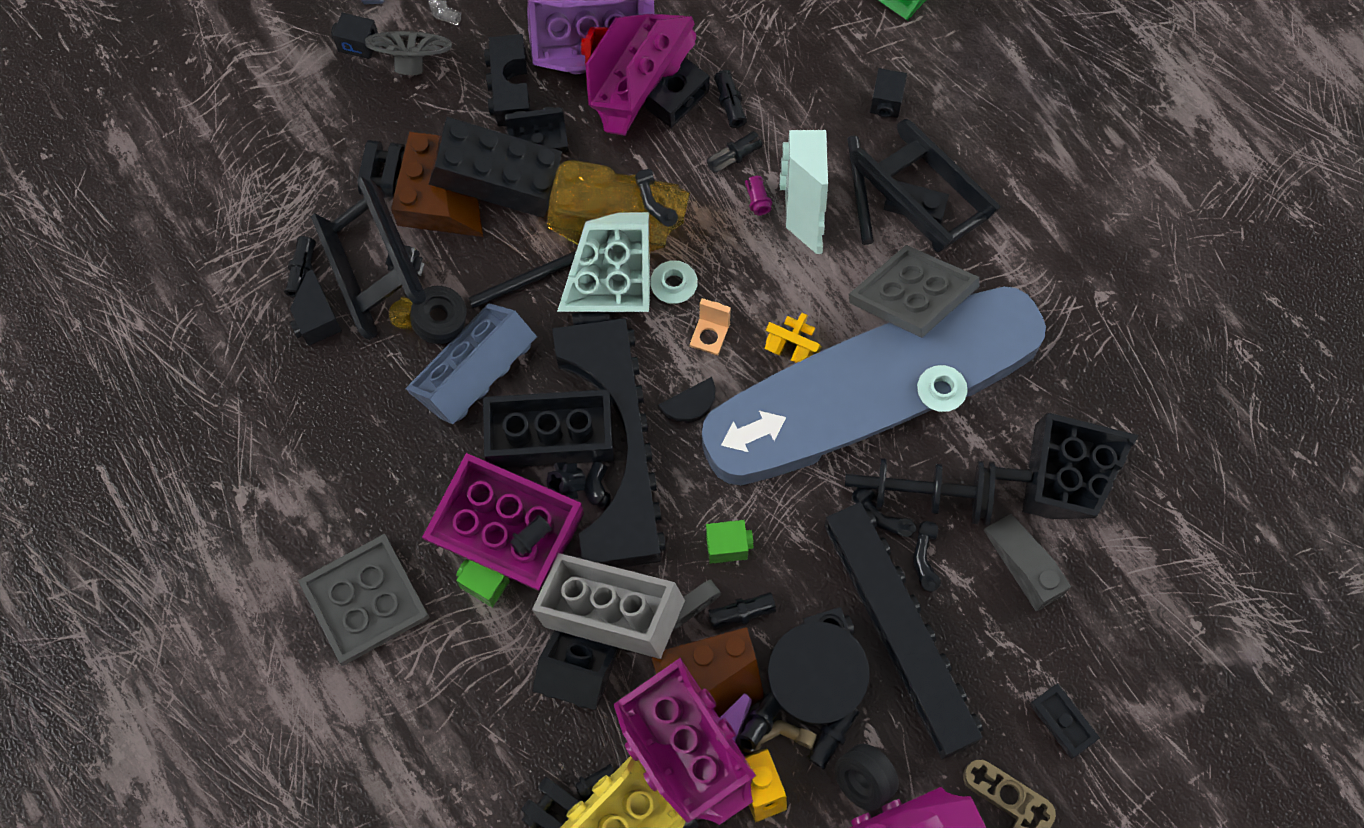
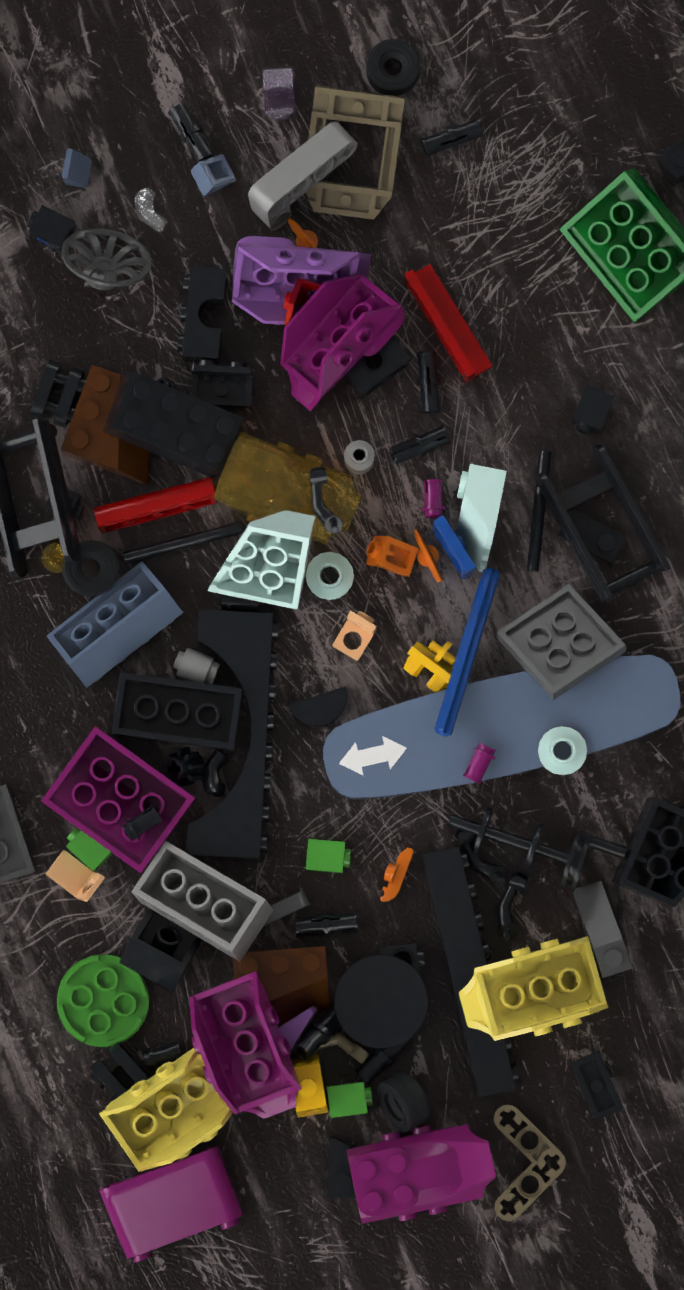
camera: 10 degrees right, 15 degrees up
none -> light nougat bracket [46,850,105,902]
none -> bright green tile [57,954,150,1047]
none -> red brick [93,477,218,534]
none -> light grey brick [173,647,221,685]
none -> bright green brick [327,1081,373,1118]
none -> light grey brick [344,440,375,475]
none -> orange bracket [366,536,418,577]
none -> orange piece [380,847,414,902]
none -> red fence [404,264,492,383]
none -> orange piece [414,529,444,583]
none -> blue plate [432,515,476,580]
none -> blue axle [435,568,500,737]
none -> light yellow slope [459,936,608,1041]
none -> magenta pin [463,743,496,784]

